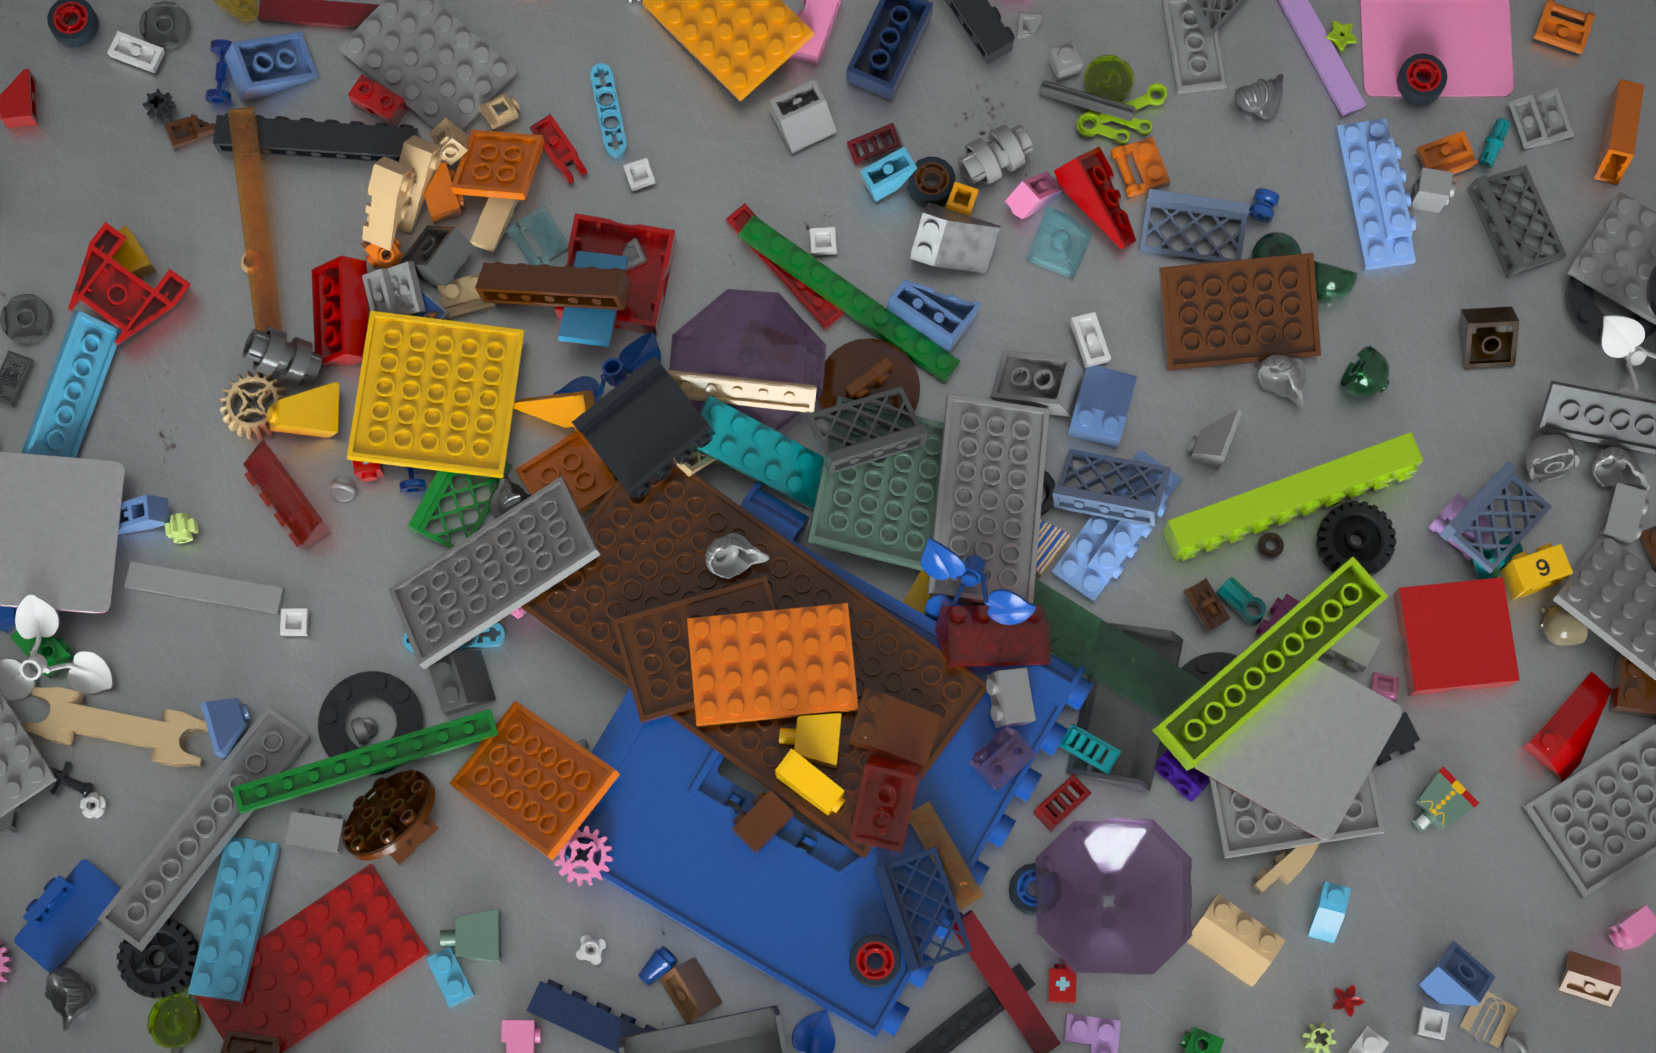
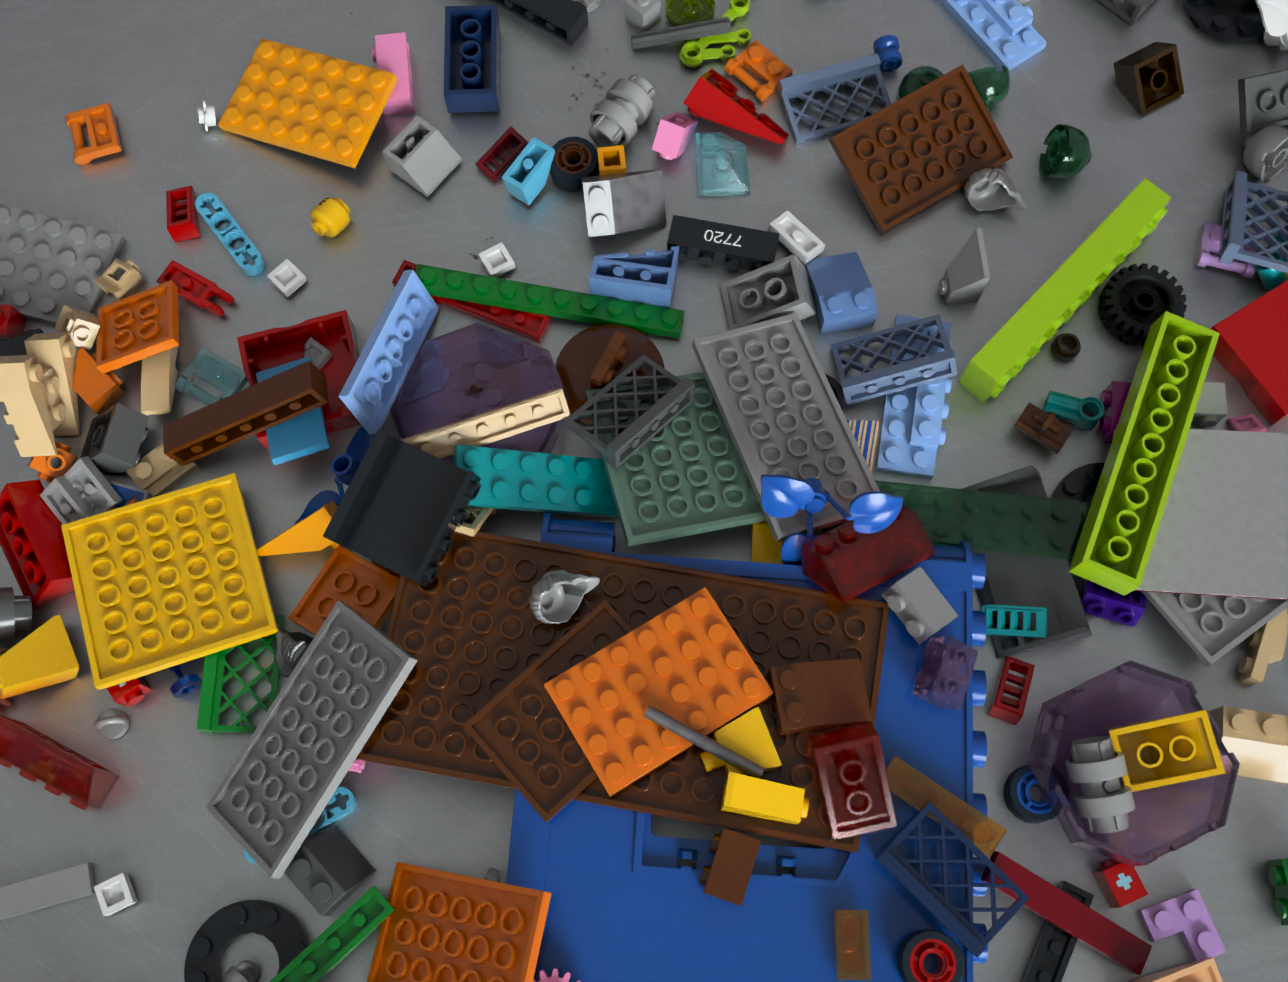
camera: 25 degrees left, 5 degrees down
none -> red slope [166,186,200,242]
none -> yellow head [310,197,350,238]
none -> light blue plate [339,270,439,434]
none -> flat silver bar [644,705,765,779]
none -> black brick [667,215,779,271]
none -> clear orange plate [834,910,871,980]
none -> light grey piece [1065,736,1135,833]
none -> yellow slope [1109,709,1225,792]

